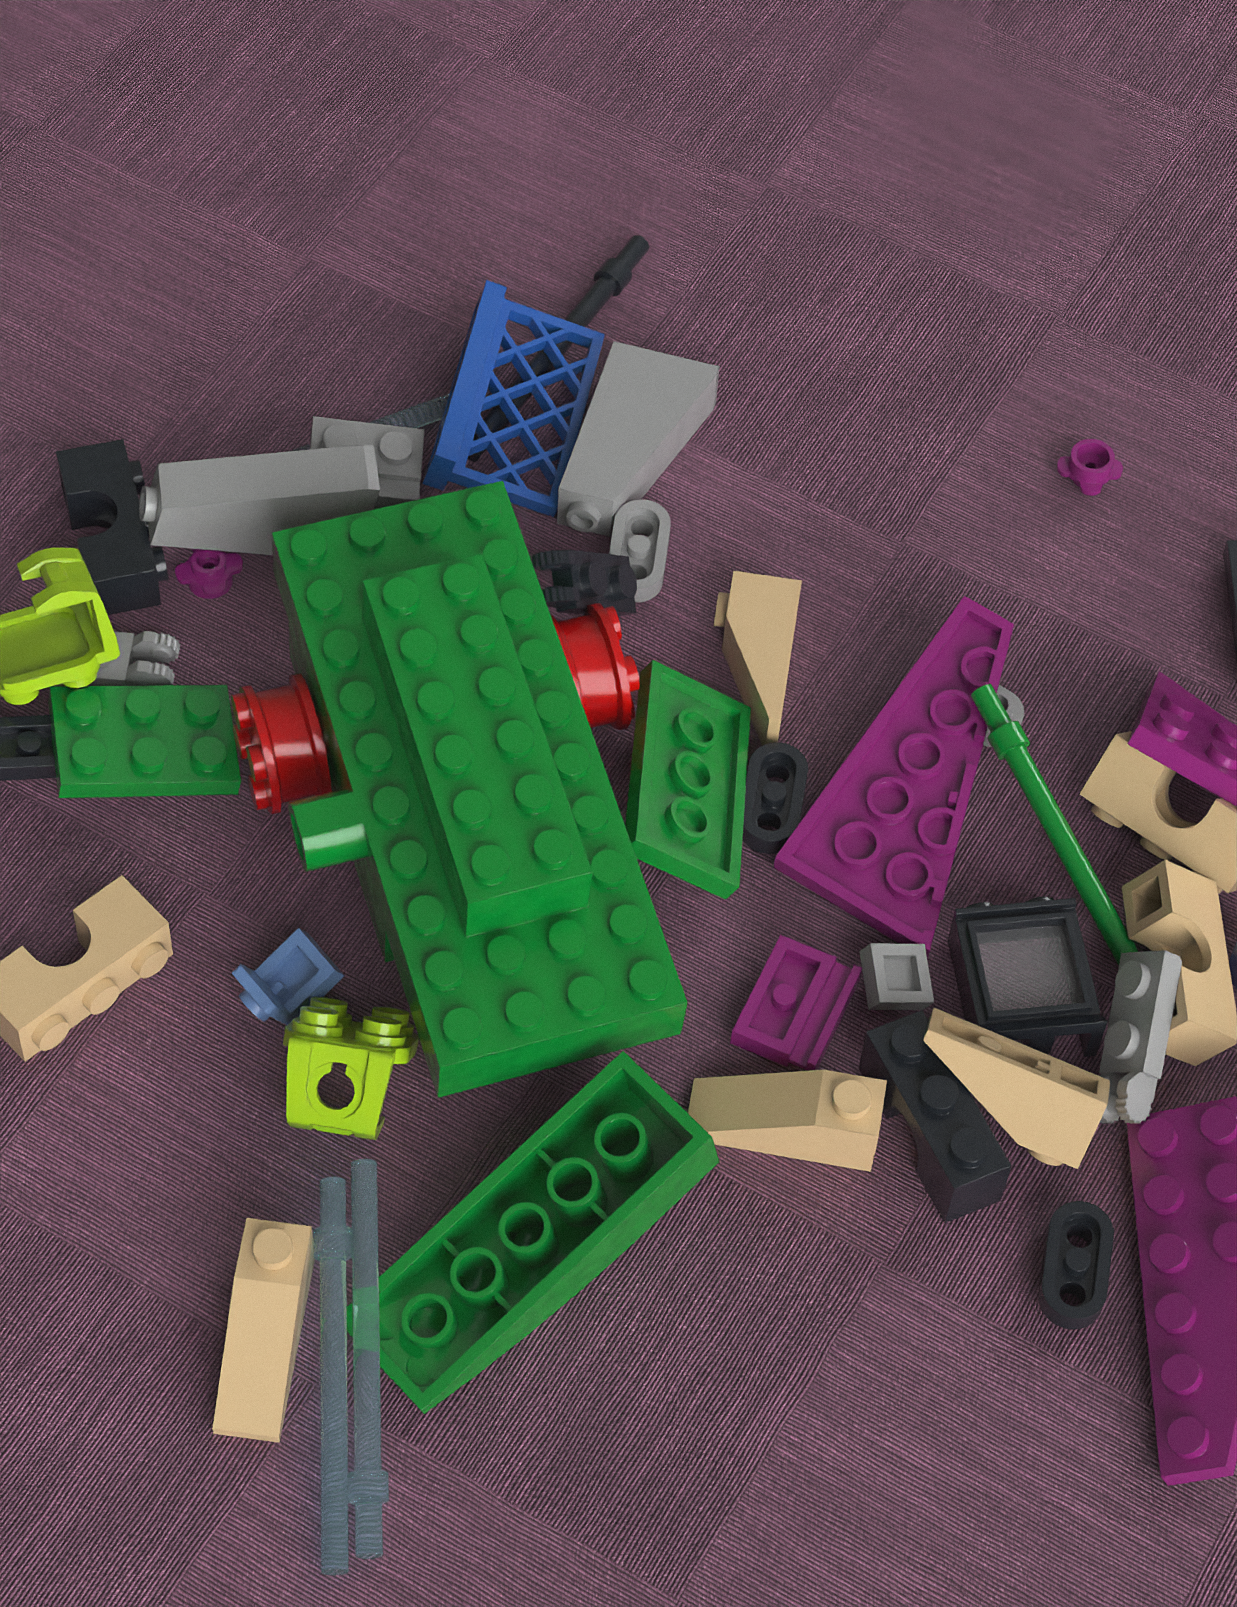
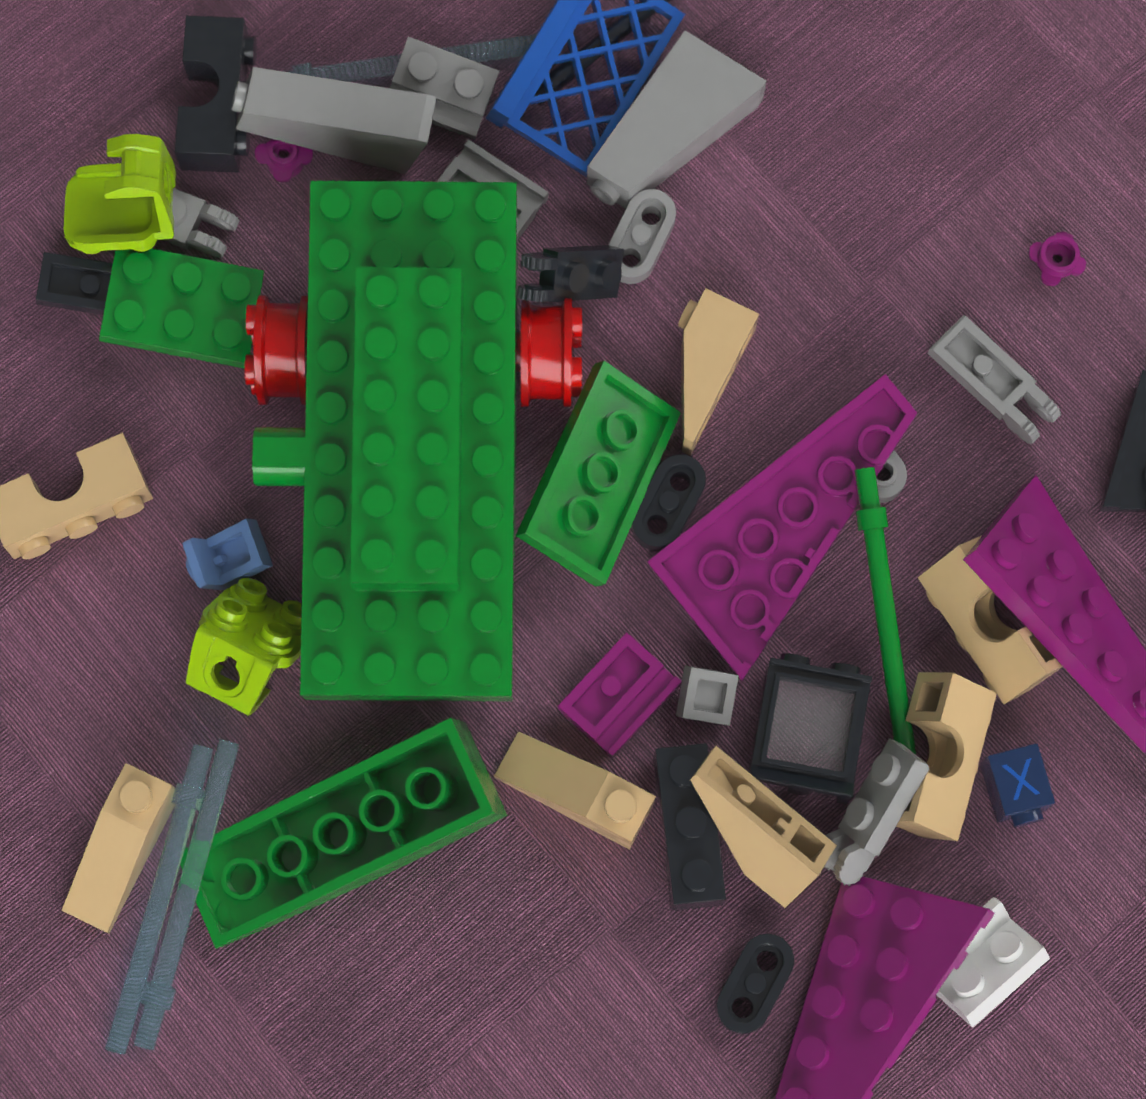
camera: 20 degrees right, 20 degrees up
none -> light grey hinge [927,315,1061,444]

